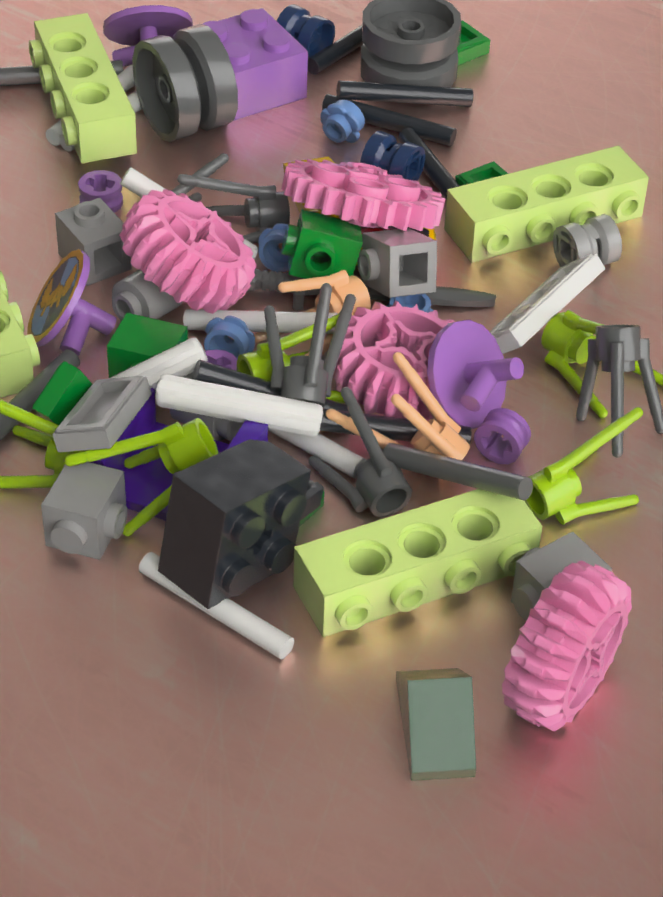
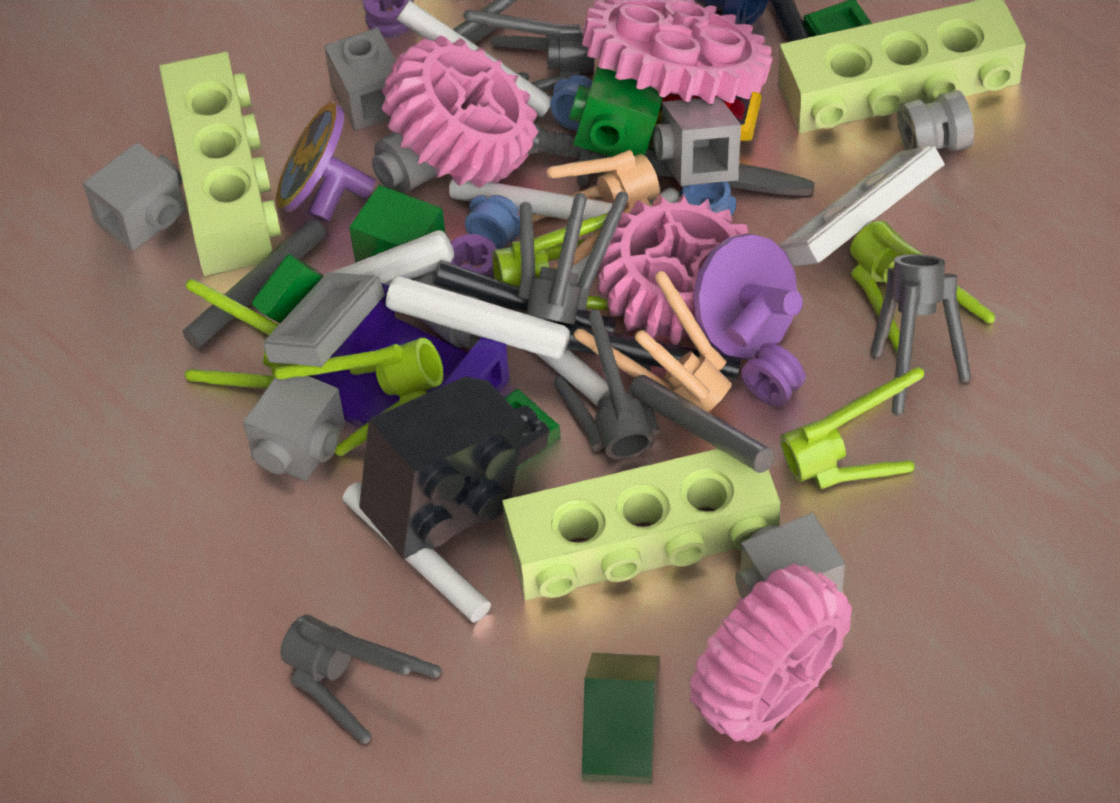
camera: 15 degrees right, 10 degrees up
none -> dark grey plant [280,614,441,744]

